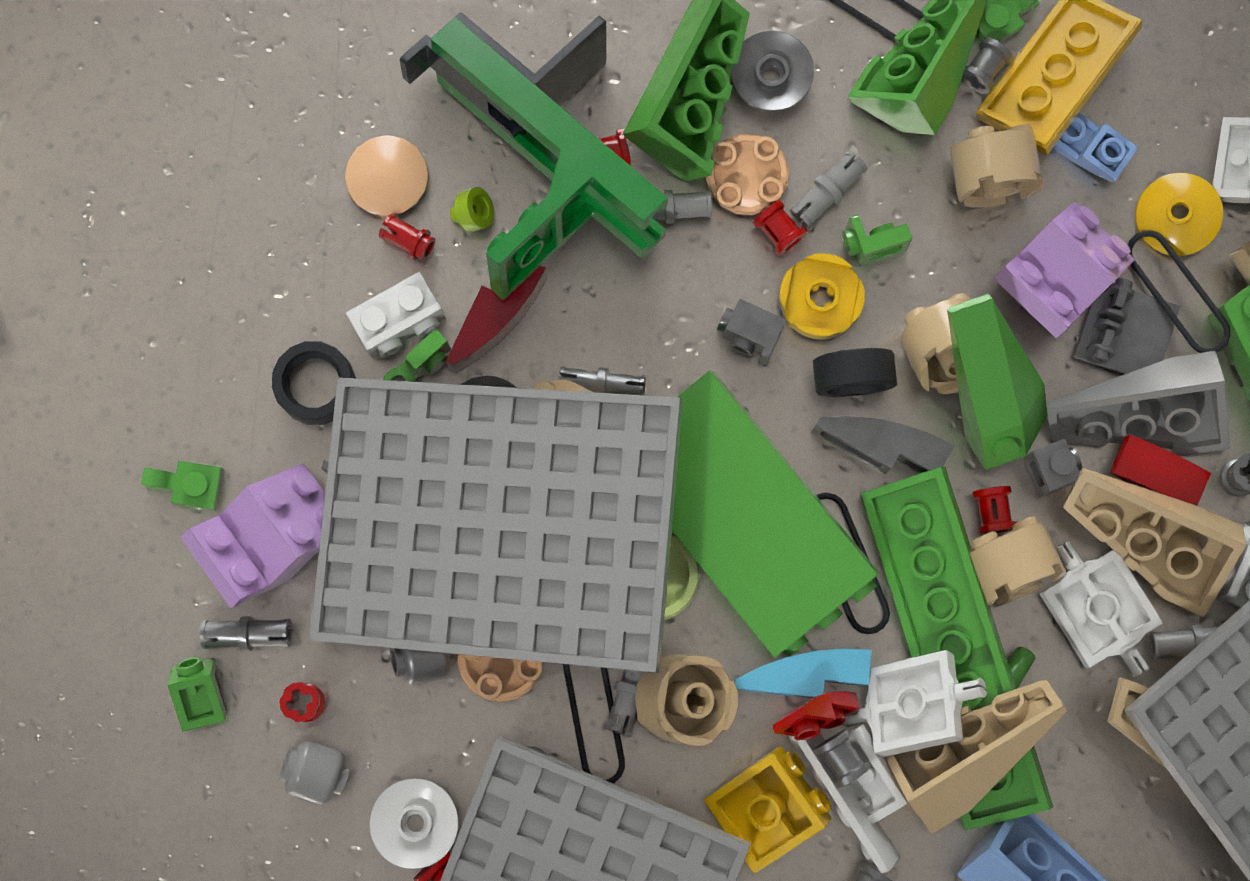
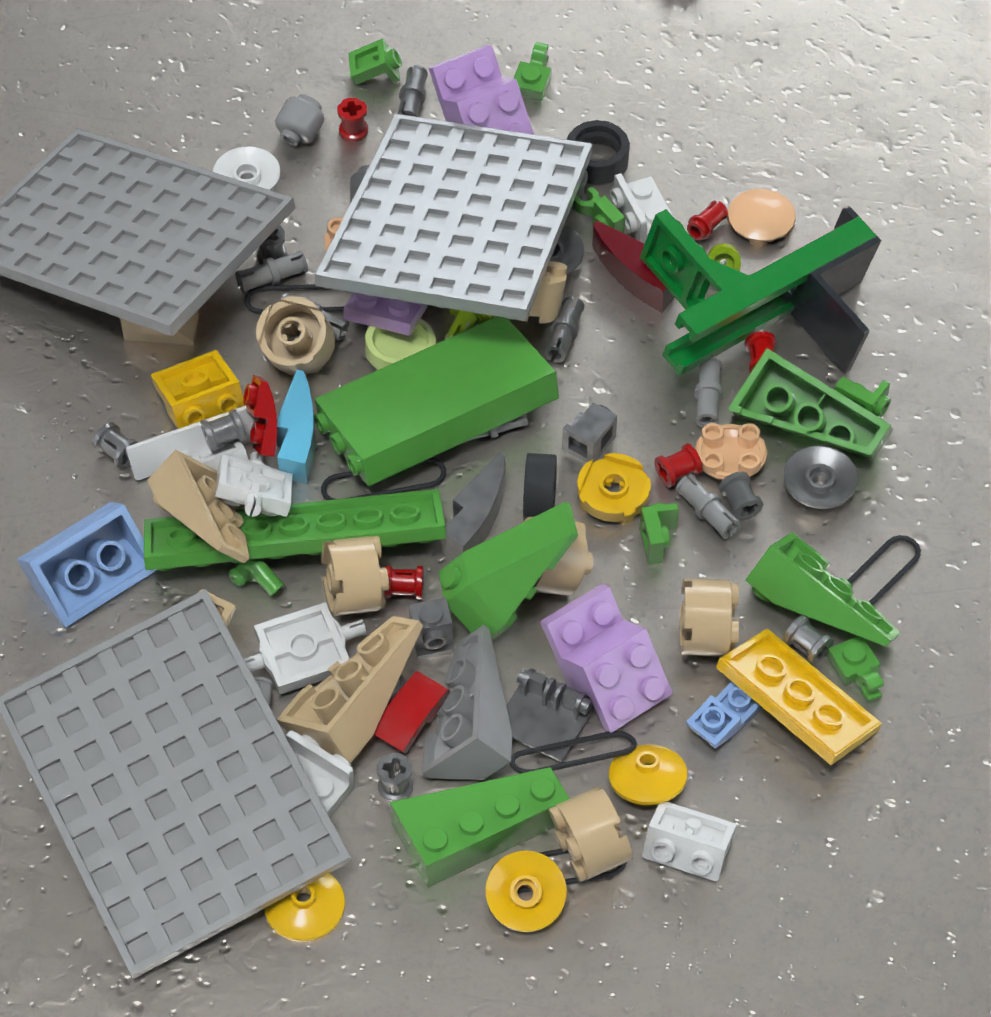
camera: 100 degrees right, 25 degrees down
none -> light grey pin [235,250,308,293]
none -> dark grey bush [718,471,764,521]
none -> bright green bracket [834,376,891,418]

